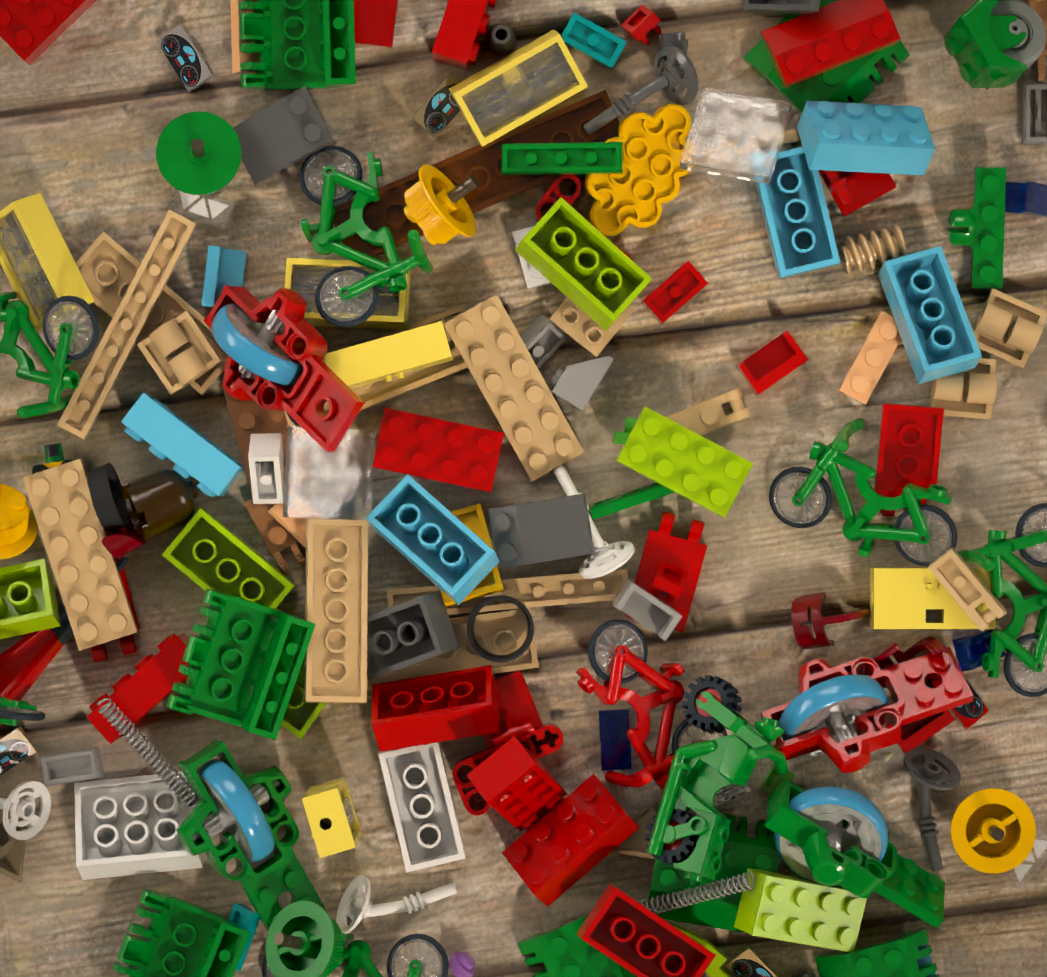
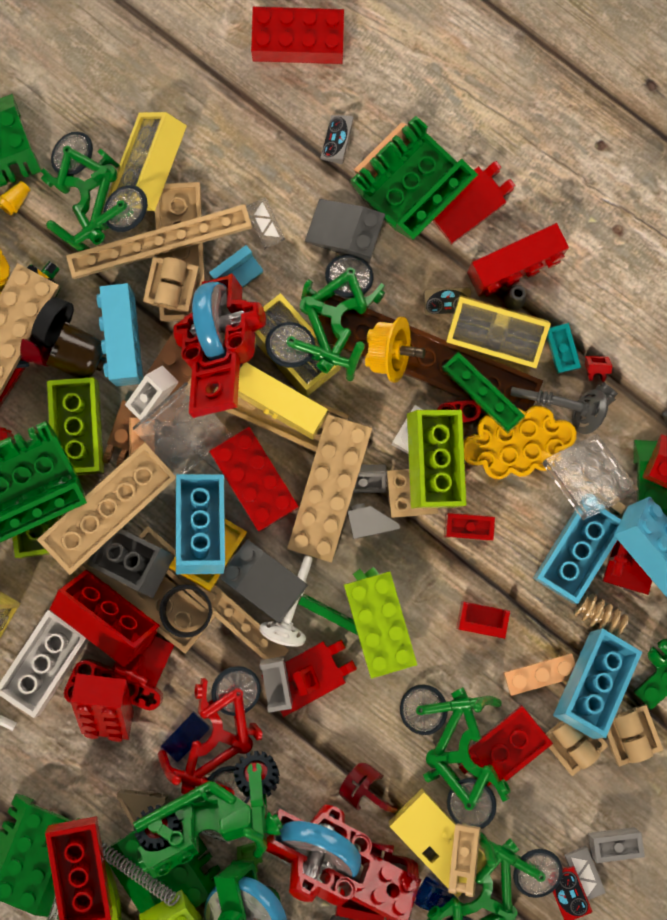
camera: 40 degrees right, 5 degrees down
green piece [156,111,242,195] -> none
red brick [502,774,640,907] -> none
tan plate [666,388,751,435] -> none

